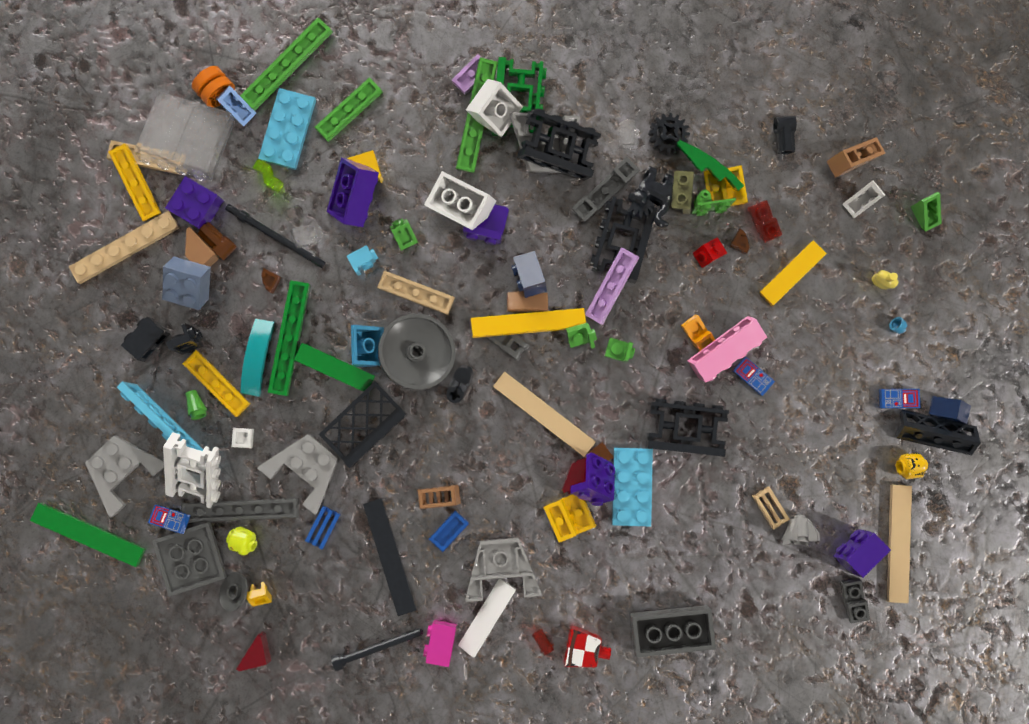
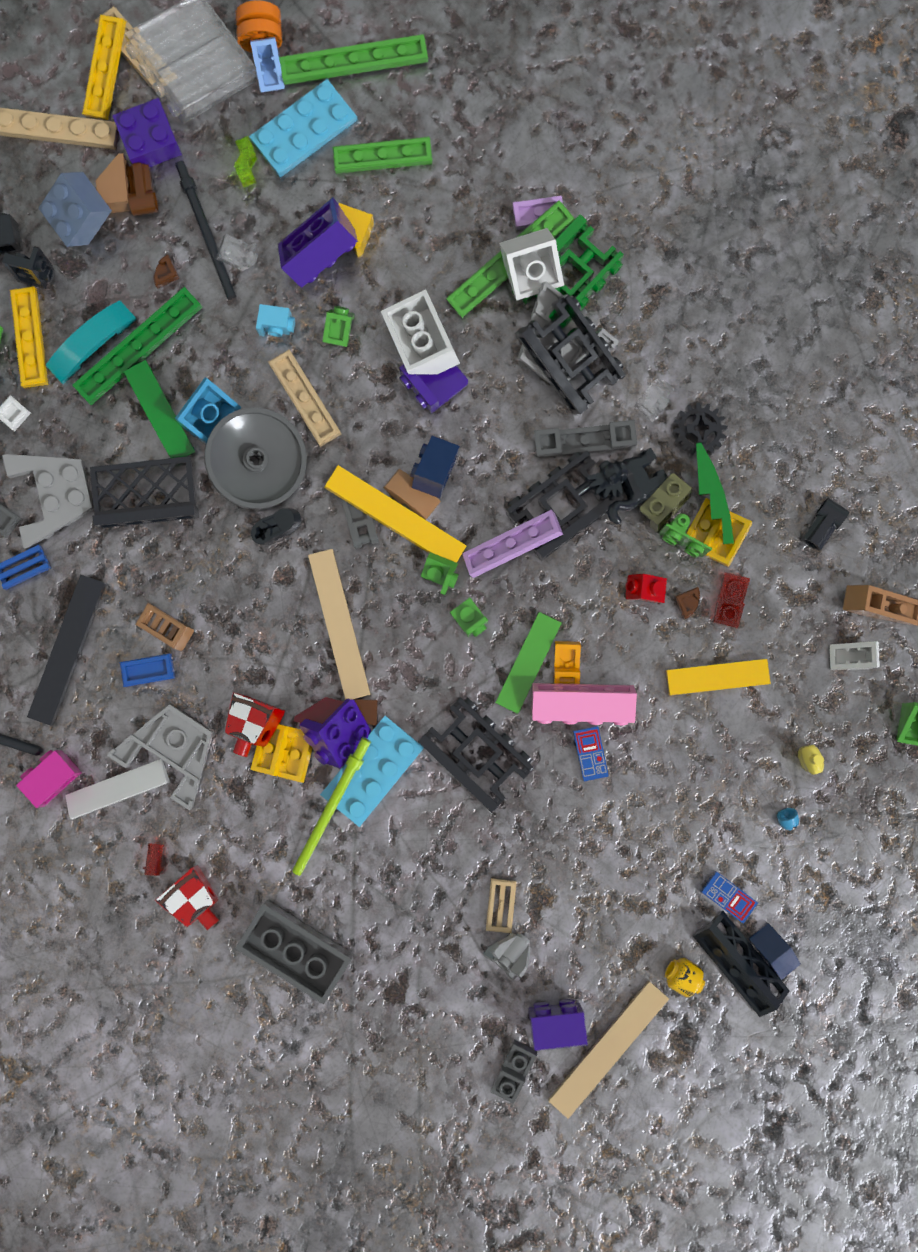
camera: 40 degrees right, 0 degrees up
none -> torso [225,692,285,757]
none -> lime bar [292,737,371,876]
none -> bright green tile [495,612,562,714]

